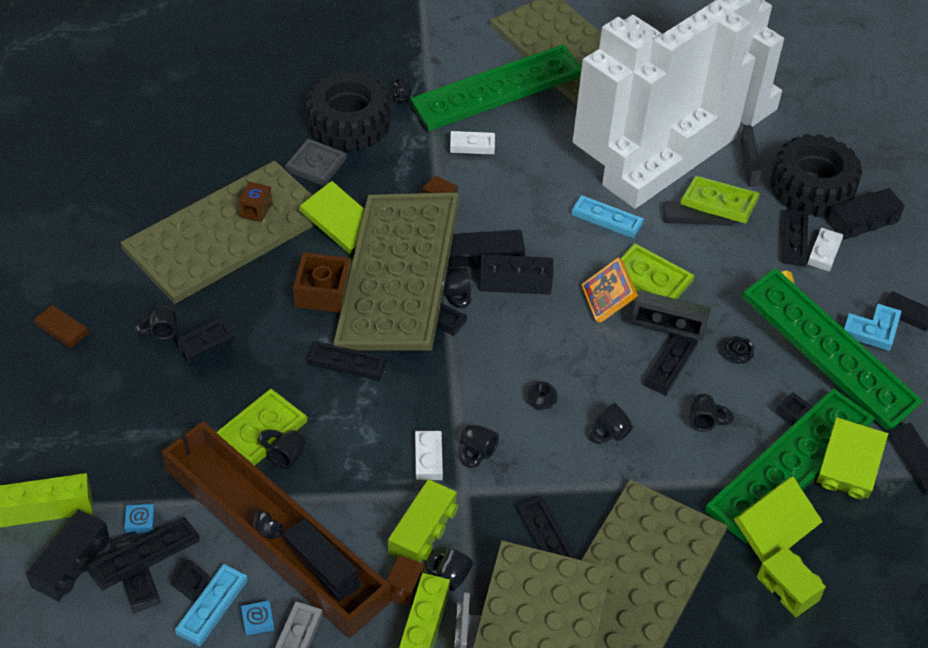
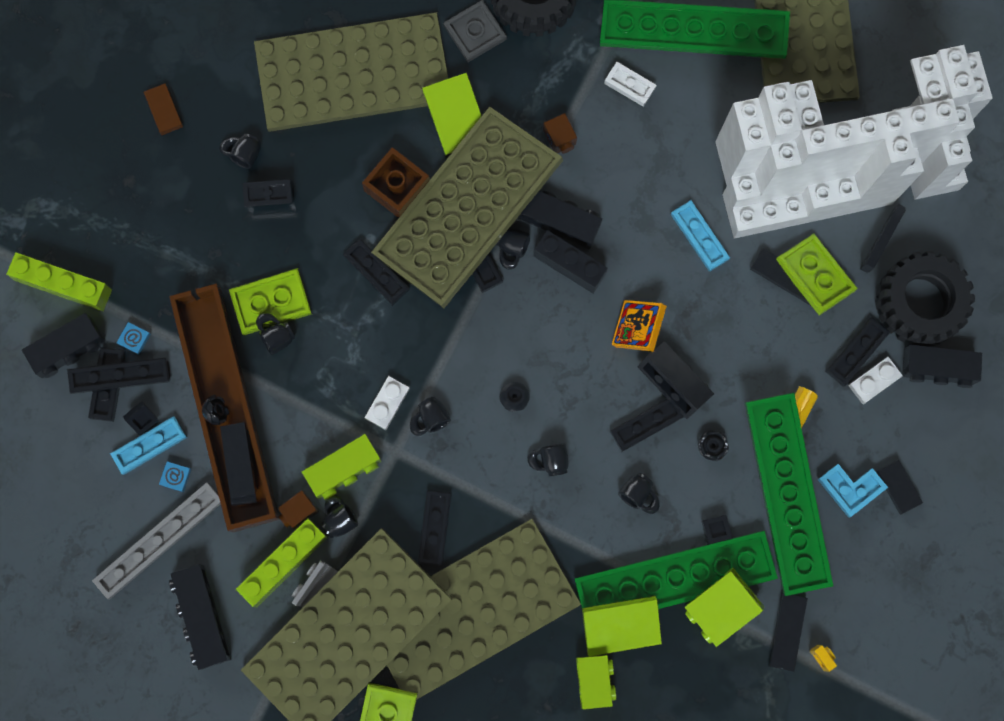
camera: 30 degrees right, 30 degrees up
reddish brown brick [238,181,272,222] -> none
lime tile [620,243,695,299] -> none

